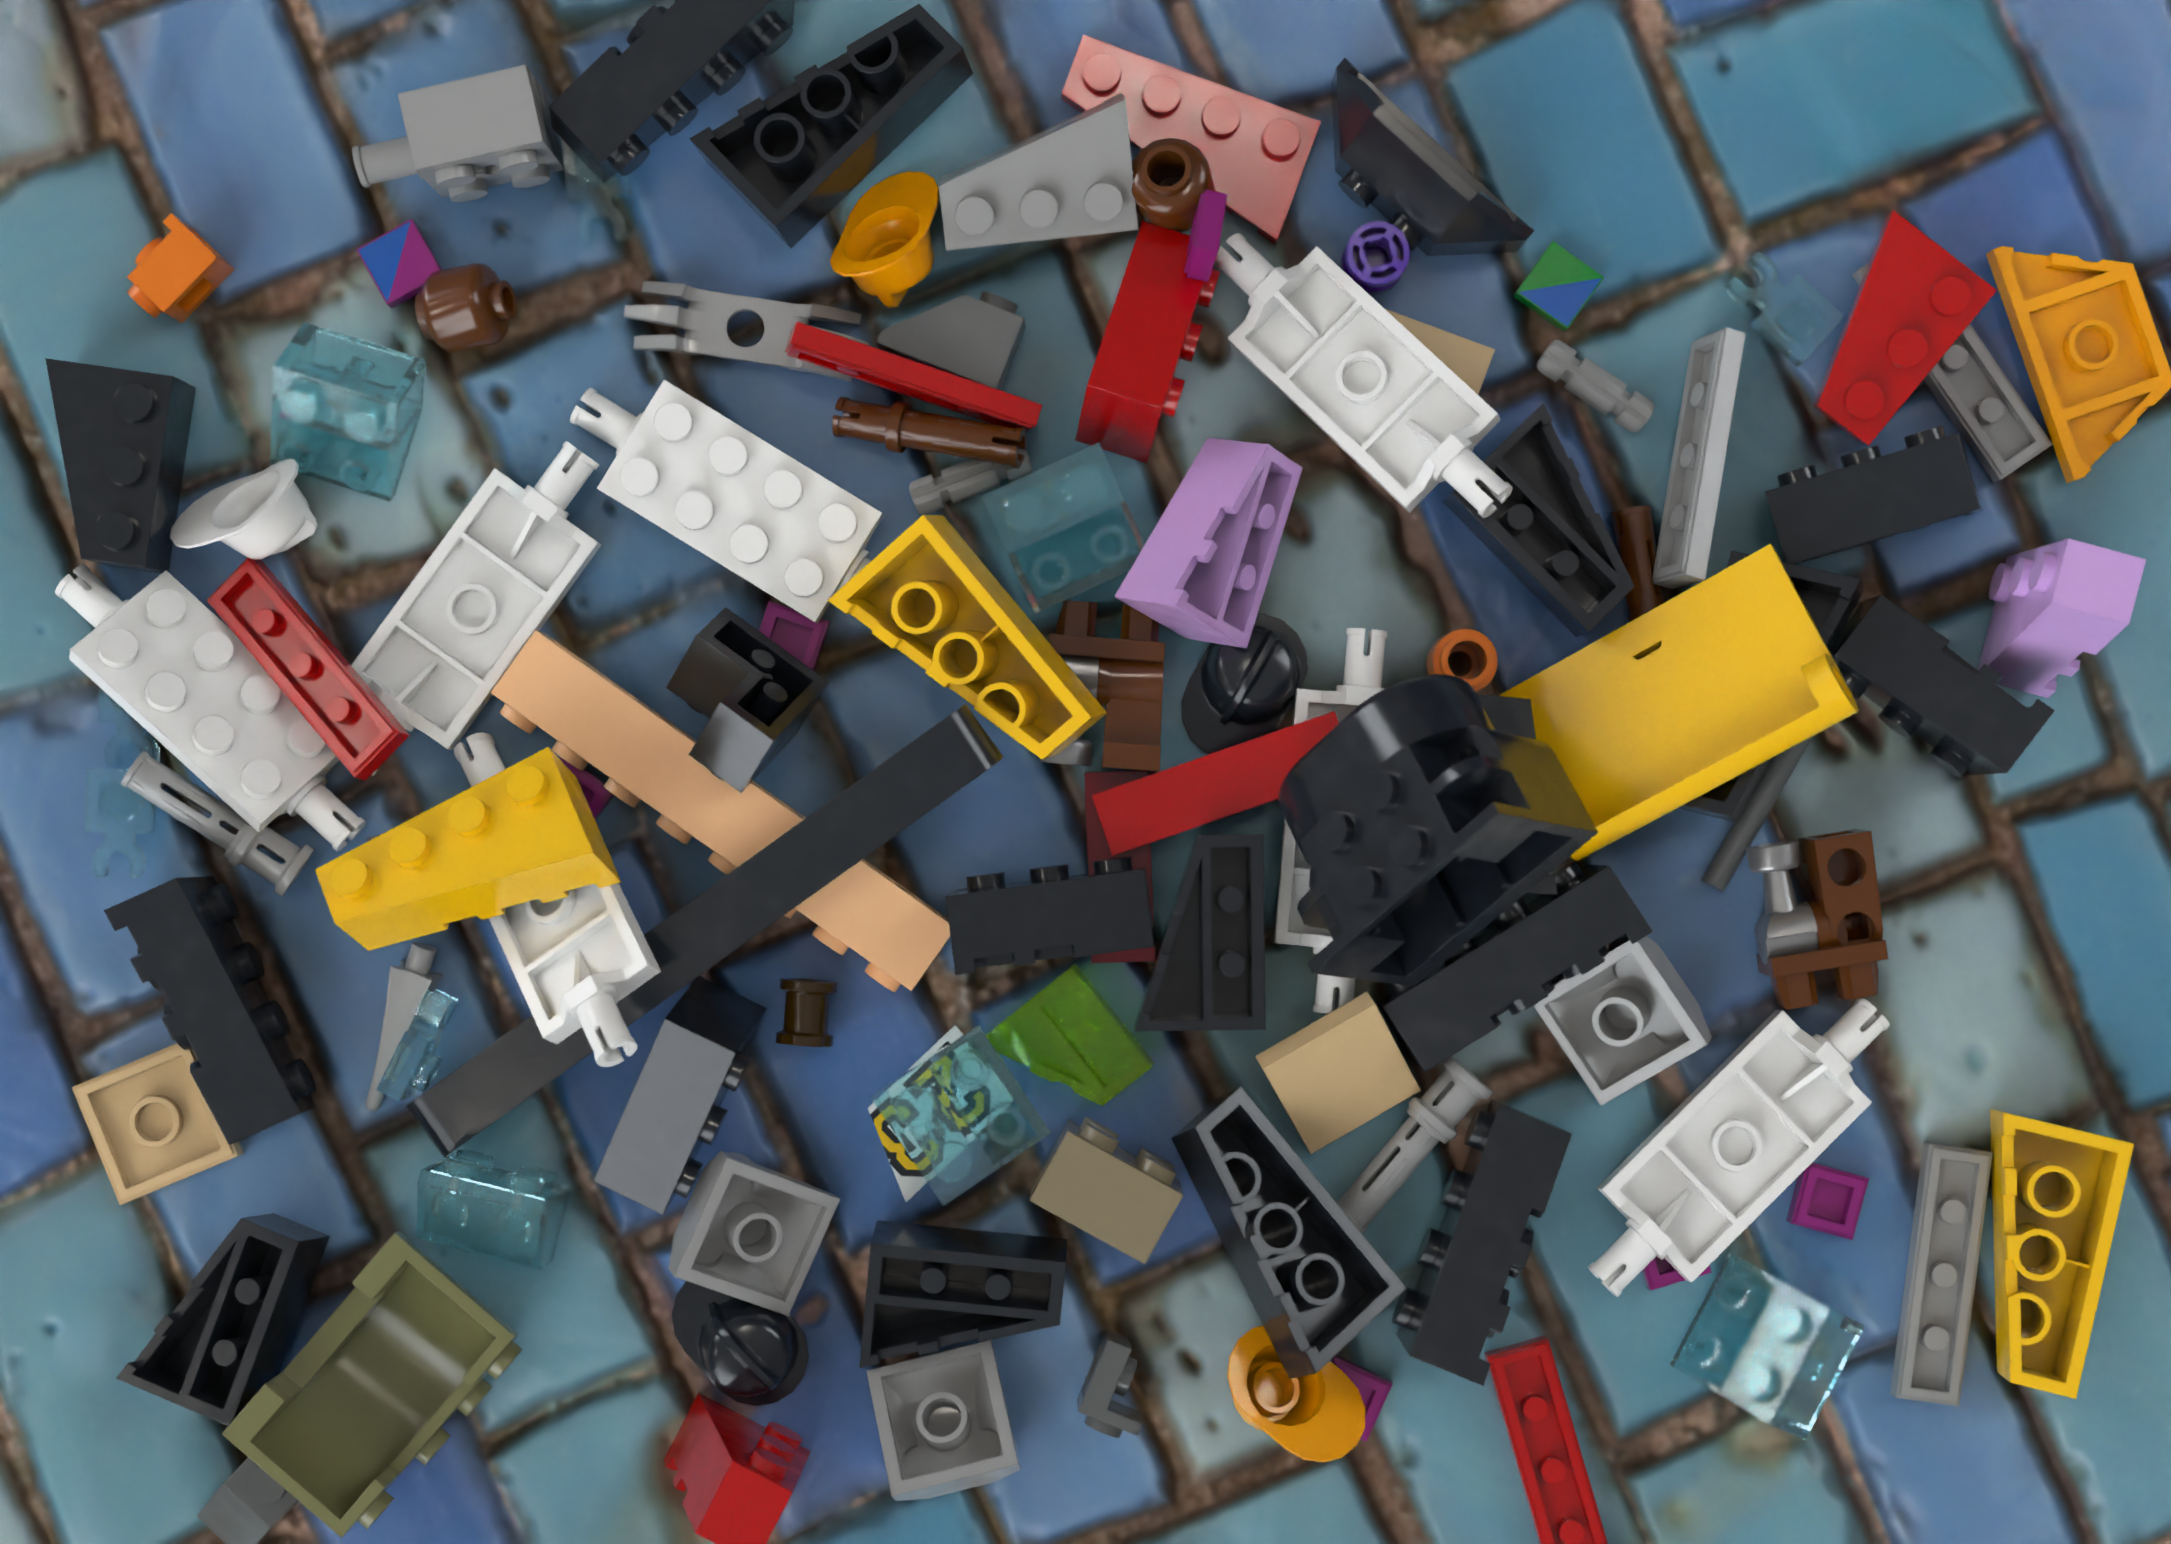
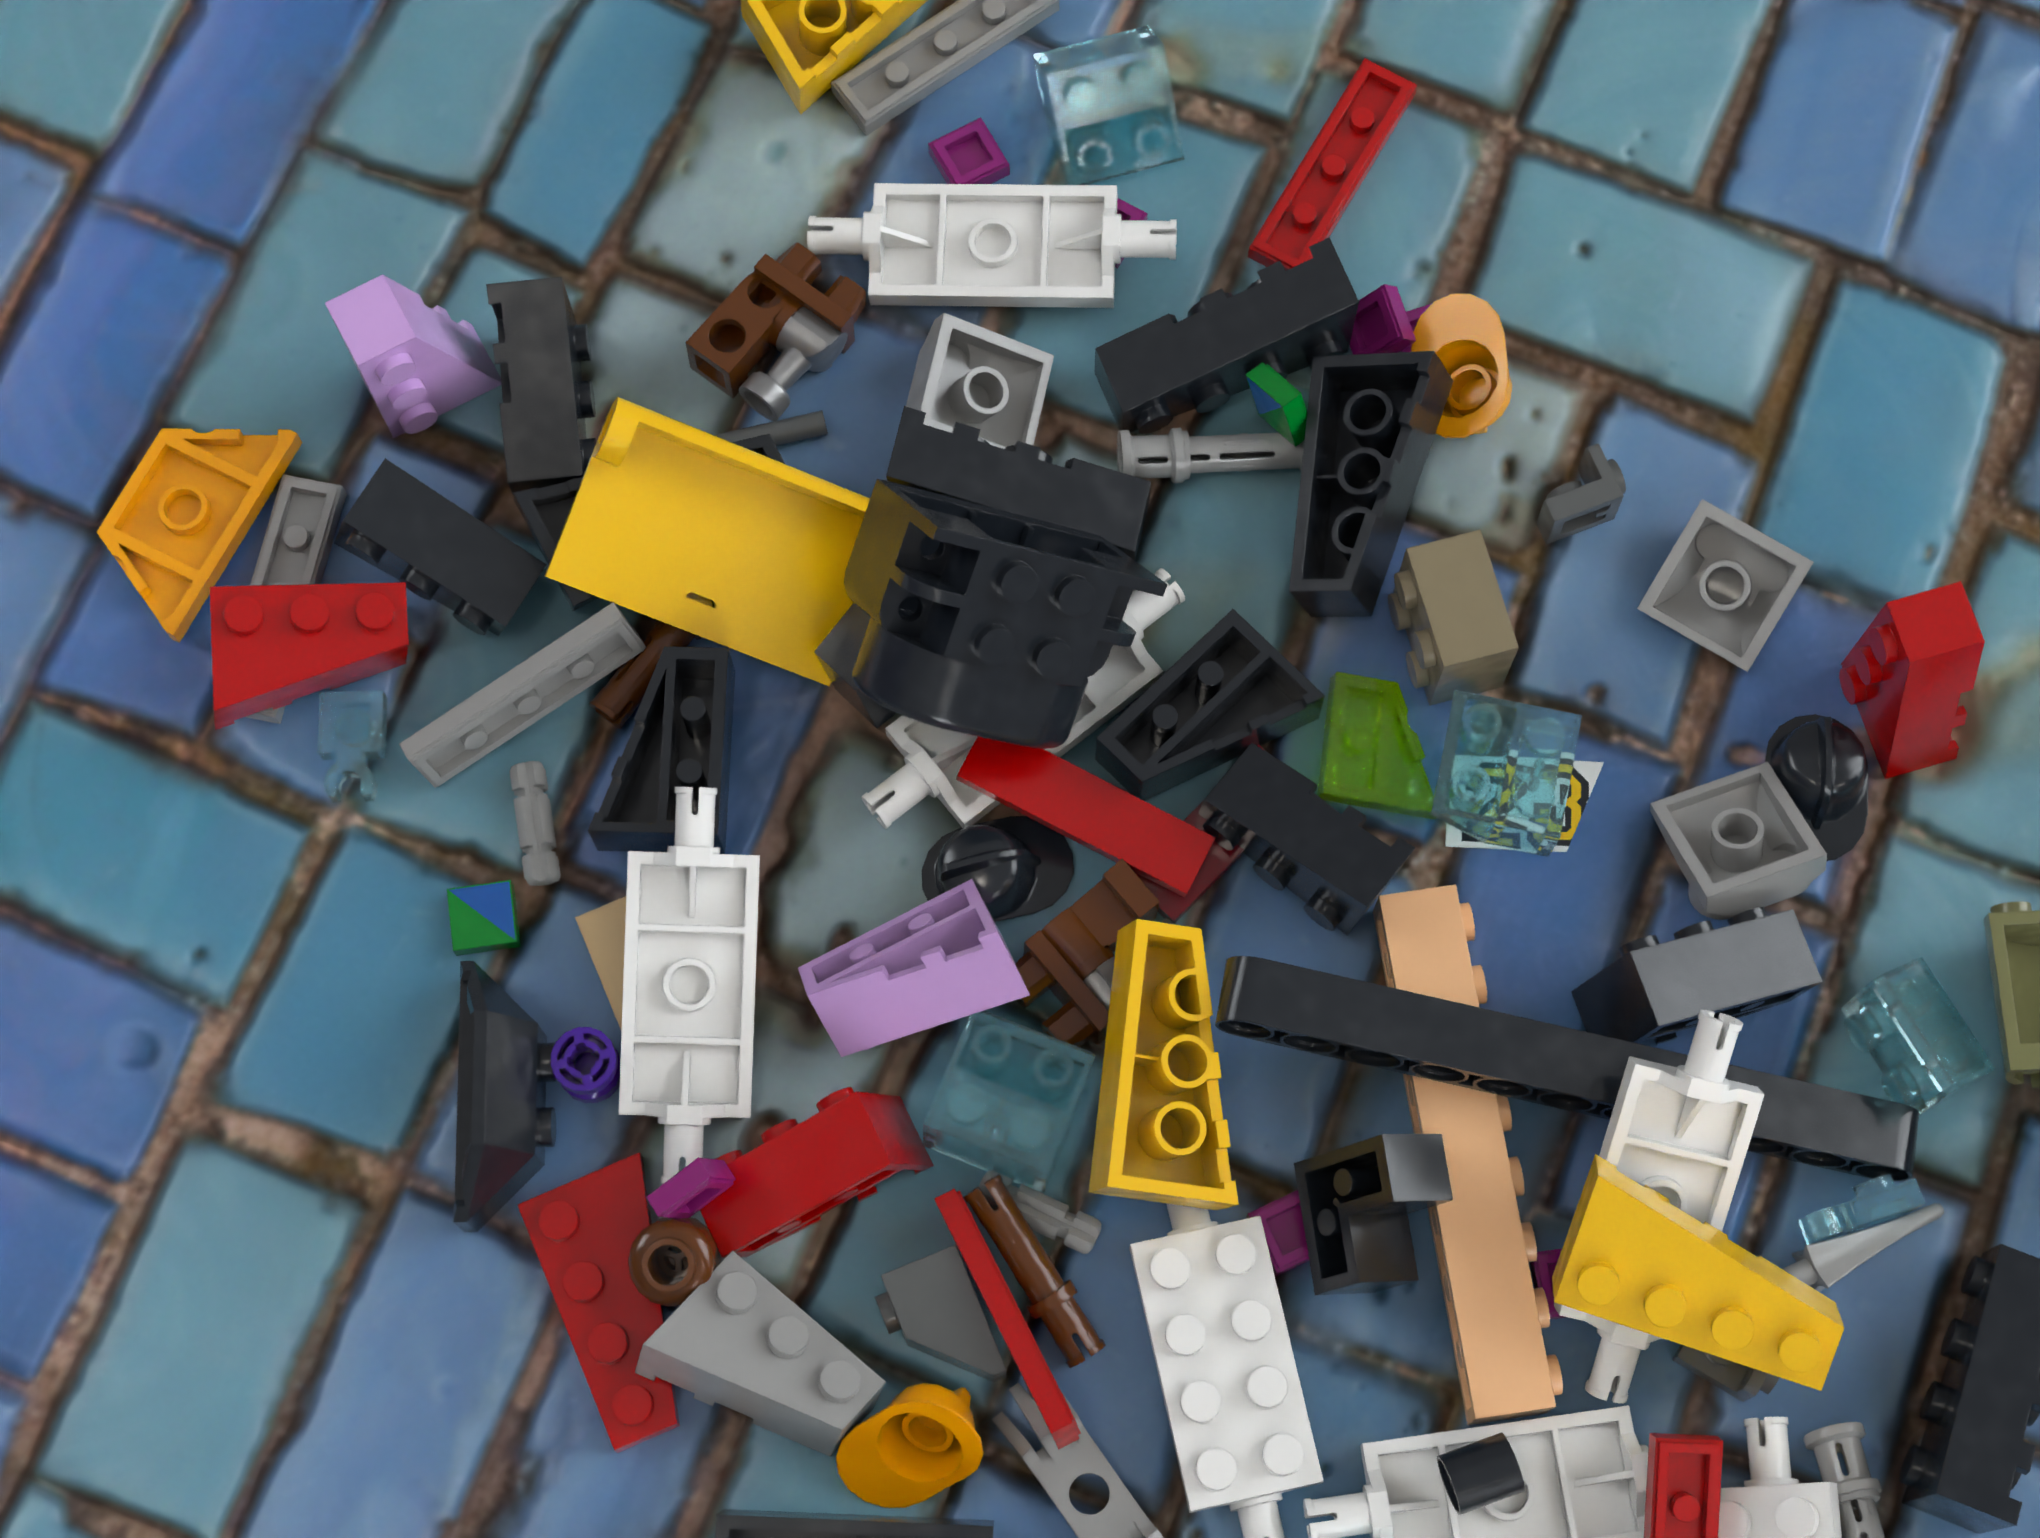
camera: 130 degrees left, 15 degrees down
dark brown bush [776,978,838,1047] -> none
black wedge [859,1220,1067,1368] -> none
tan tile [1255,992,1421,1154] -> none
orange brick [1426,629,1498,692] -> none
none -> green tile [1245,362,1307,447]
none -> magenta tile [1350,284,1416,355]
none -> black beam [1437,1432,1525,1515]

